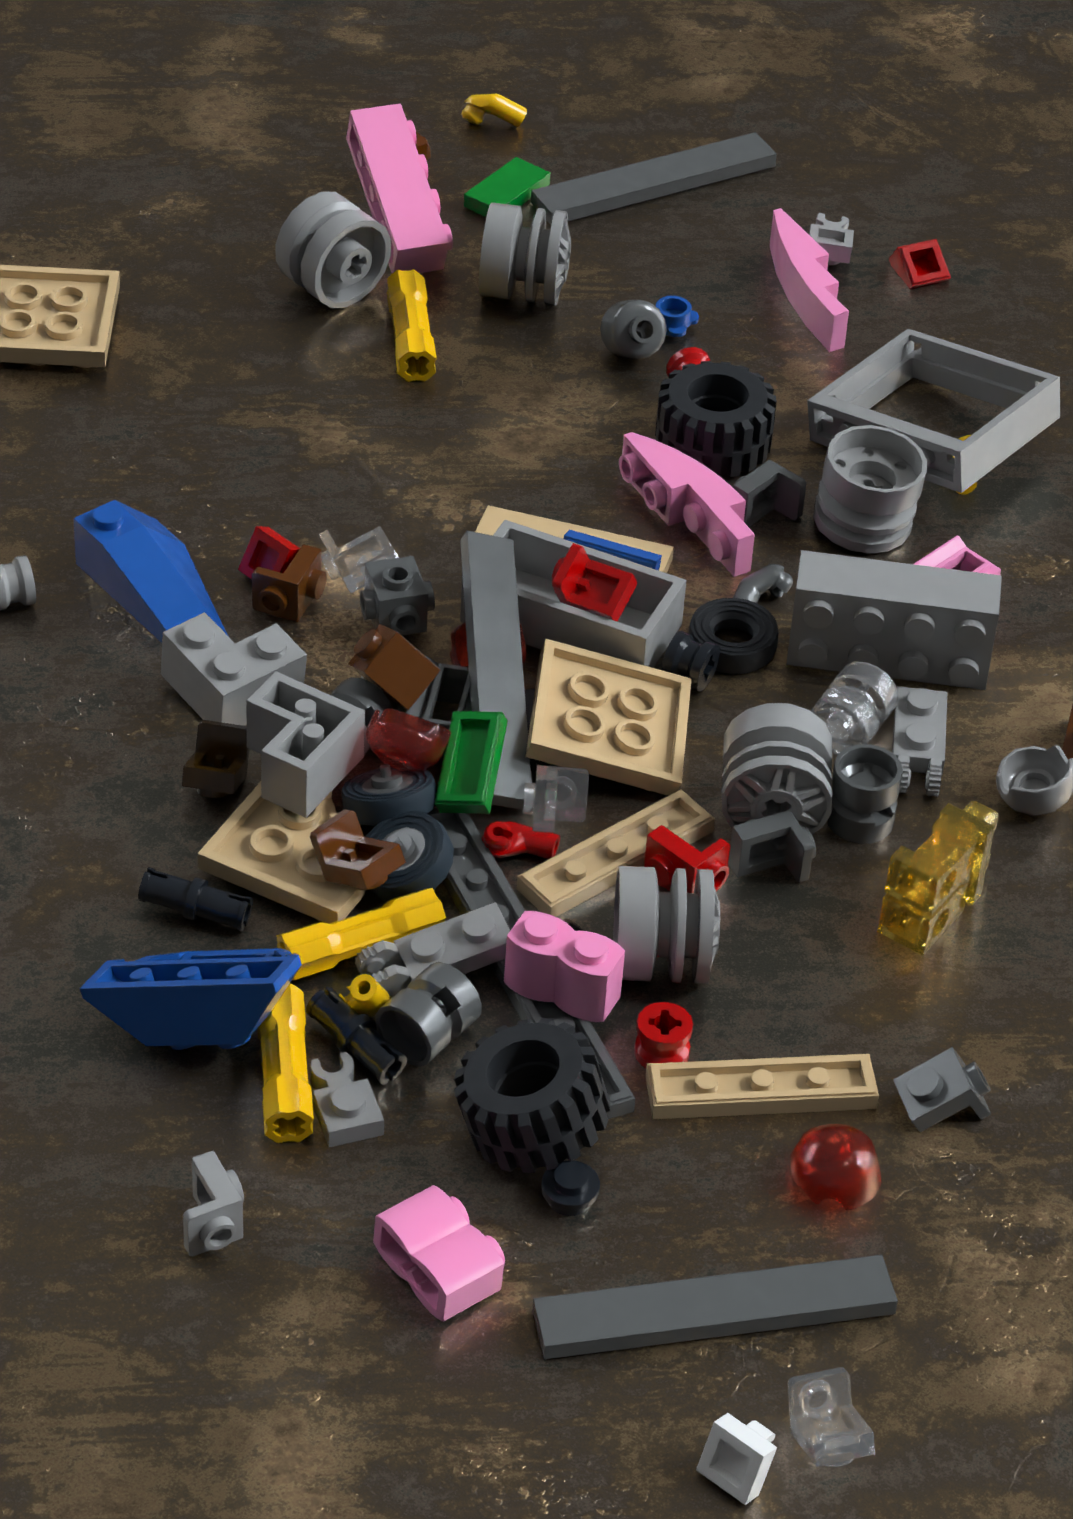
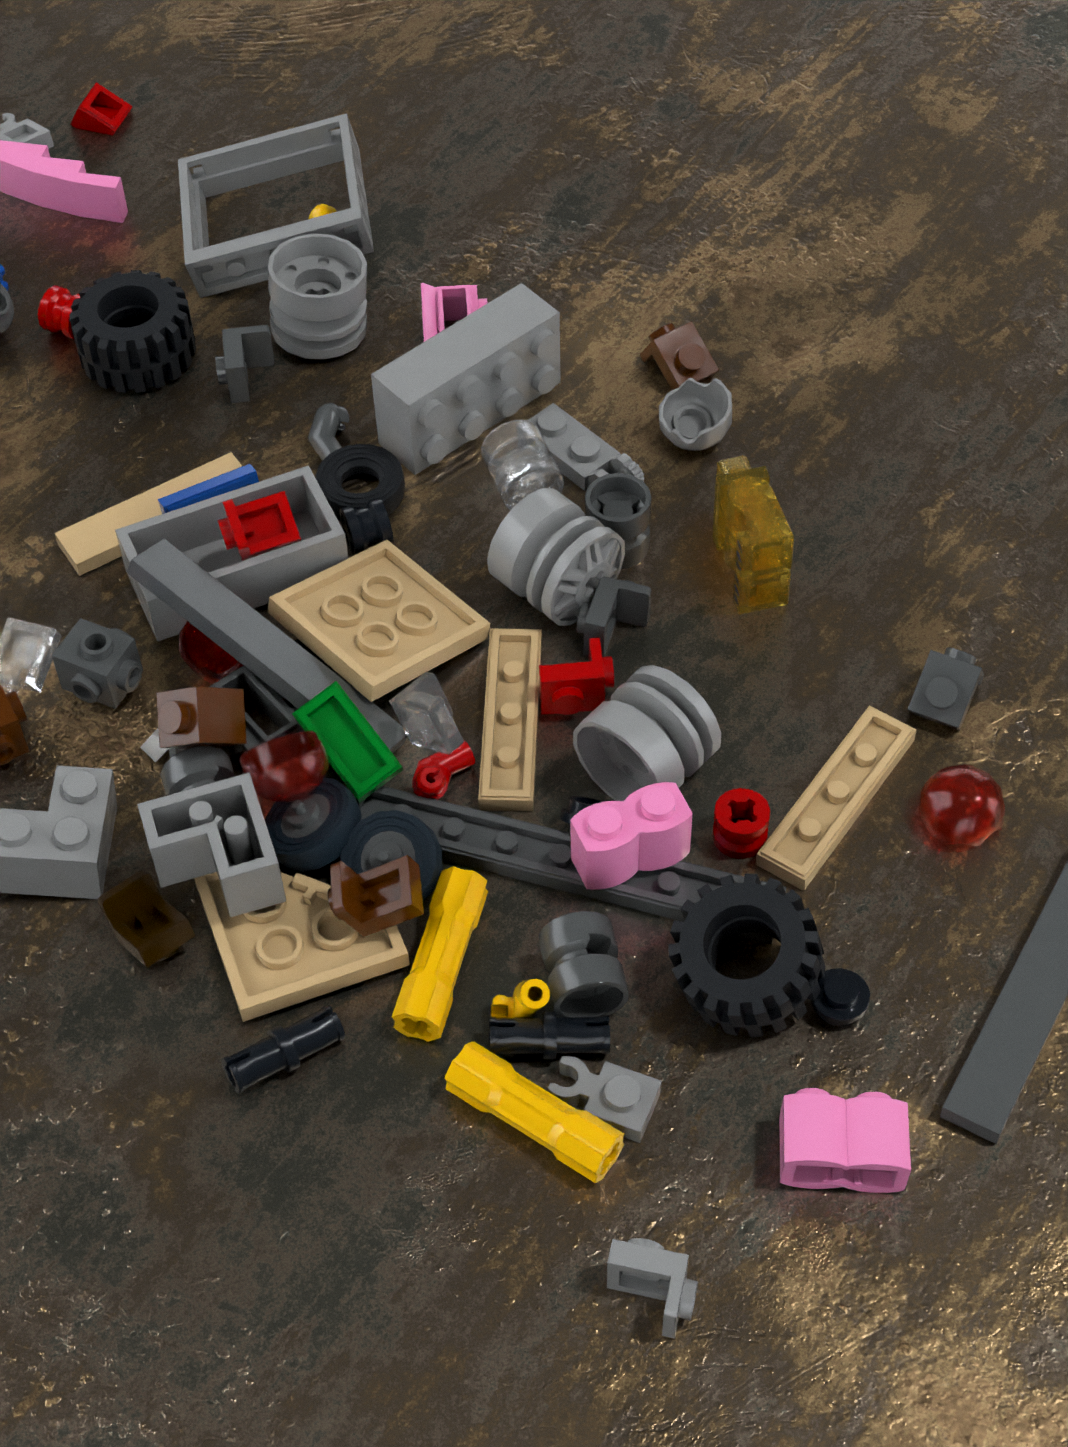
camera: 45 degrees left, 10 degrees up
blue wedge [79,948,302,1050] -> none
light grey hinge [355,902,510,997] -> none
bright pink slope [619,432,755,577] -> none

